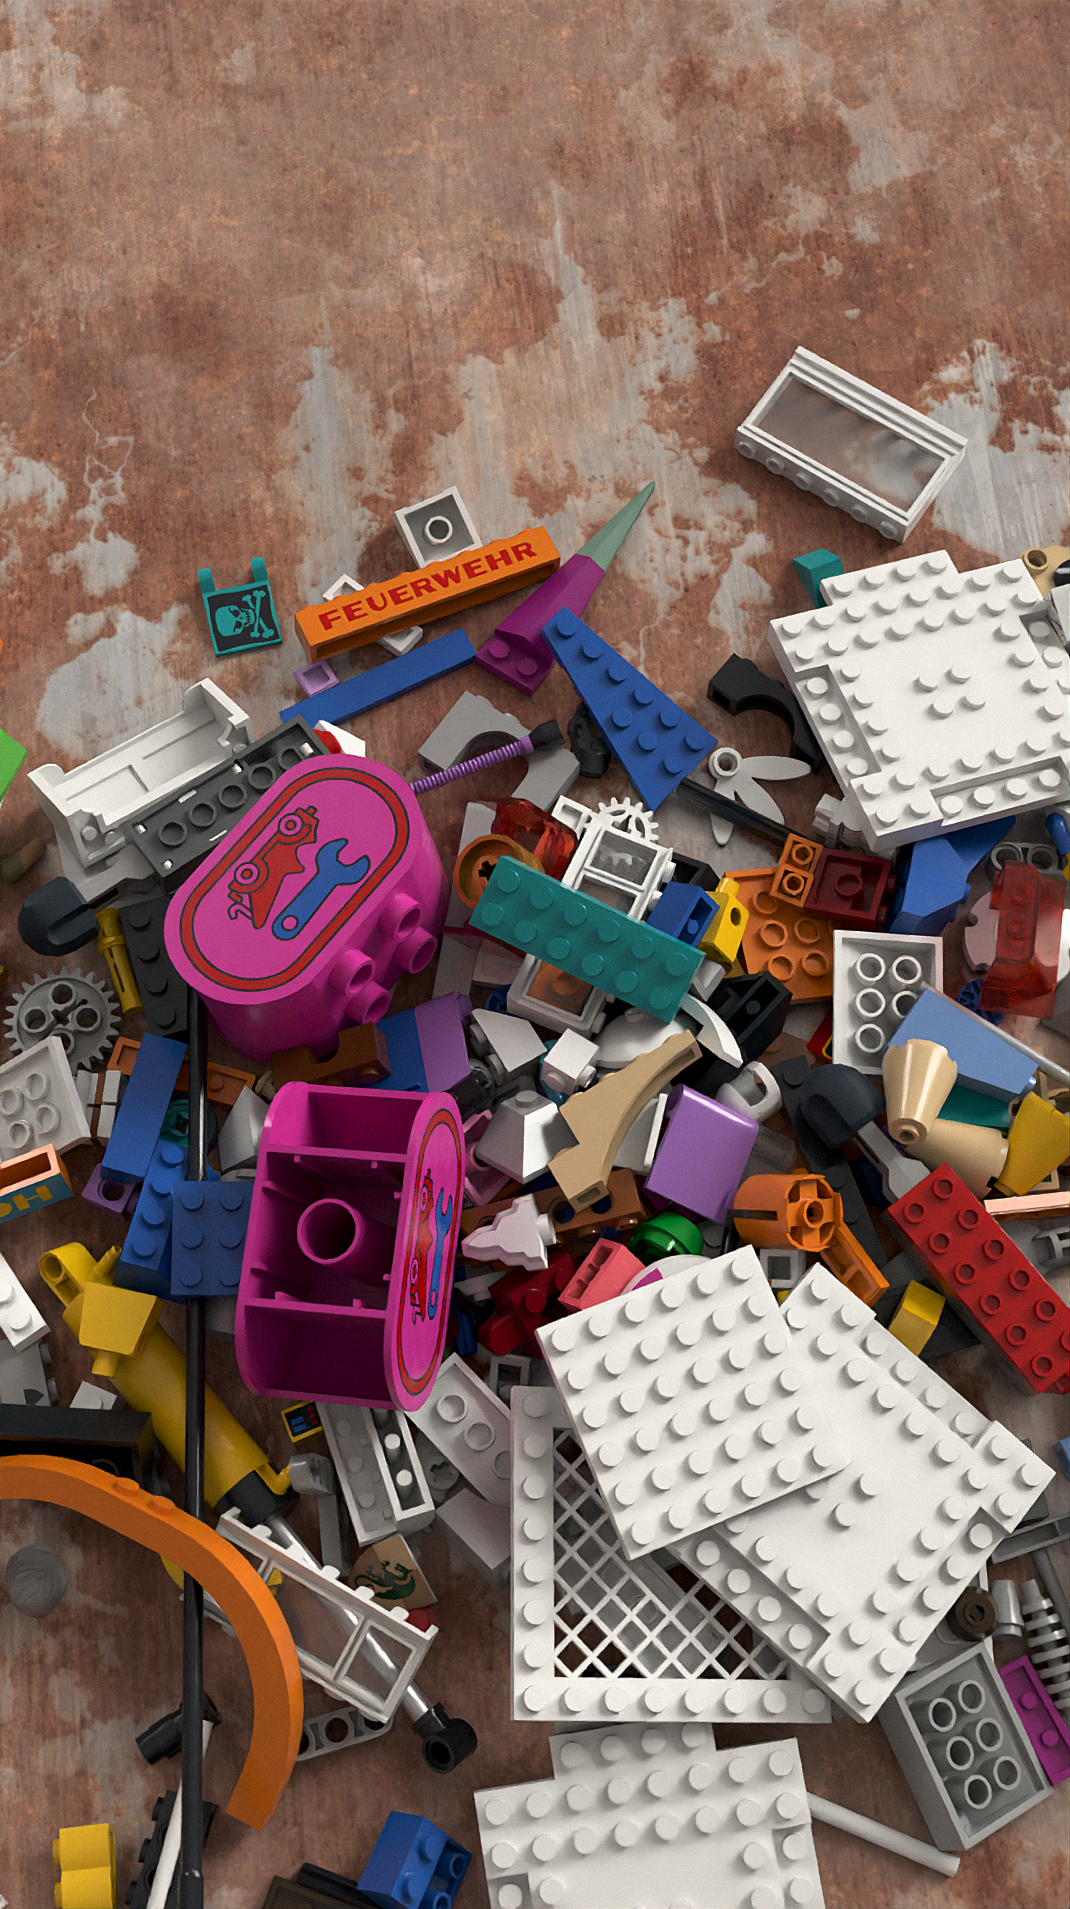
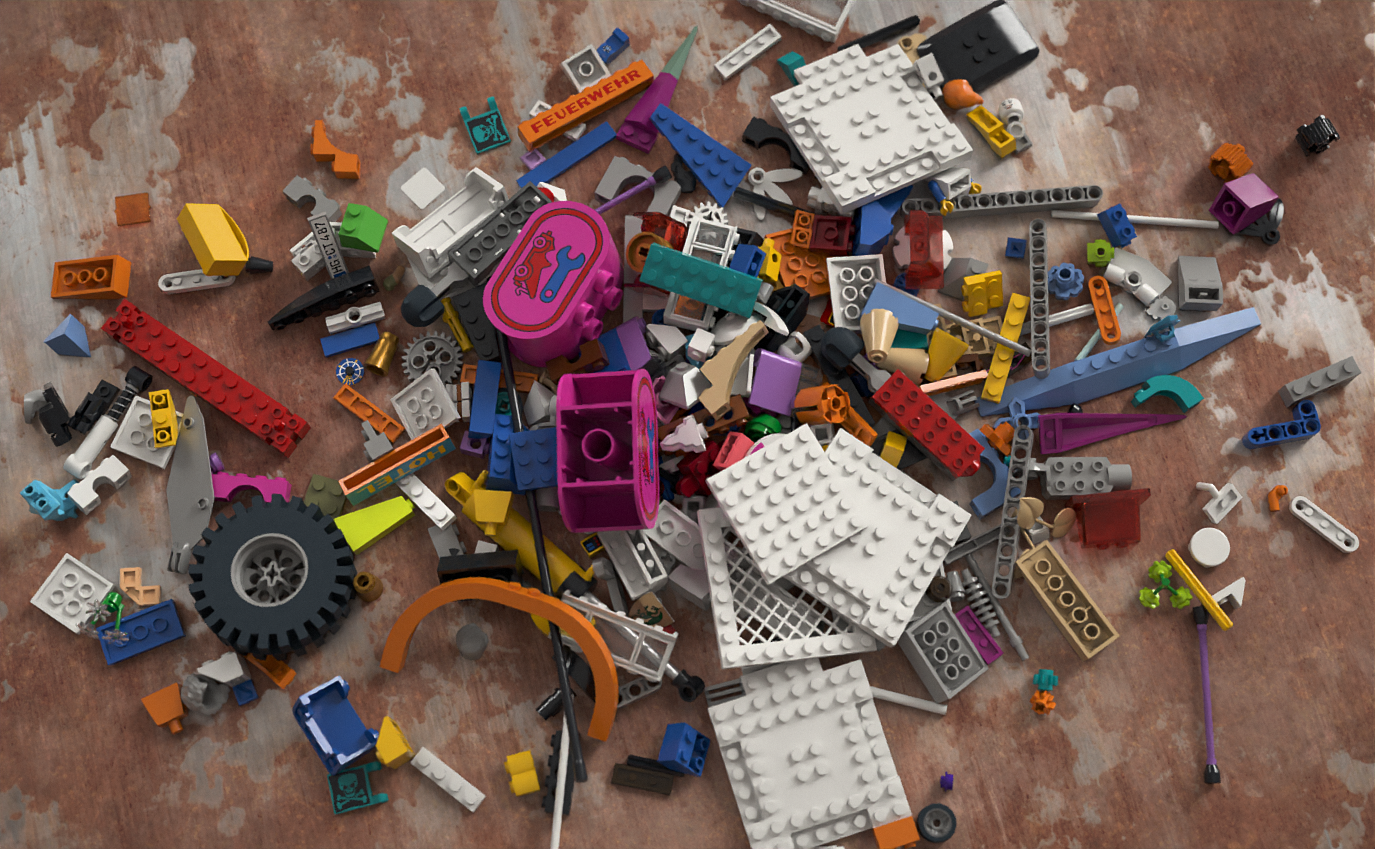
camera: 10 degrees left, 5 degrees up
none -> white sticker [401,168,445,209]
none -> black arch [551,645,596,703]
none -> blue leg [596,27,630,64]
none -> light grey tile [704,678,746,707]
none -> white plate [714,24,782,81]
none -> black axle [837,15,920,52]

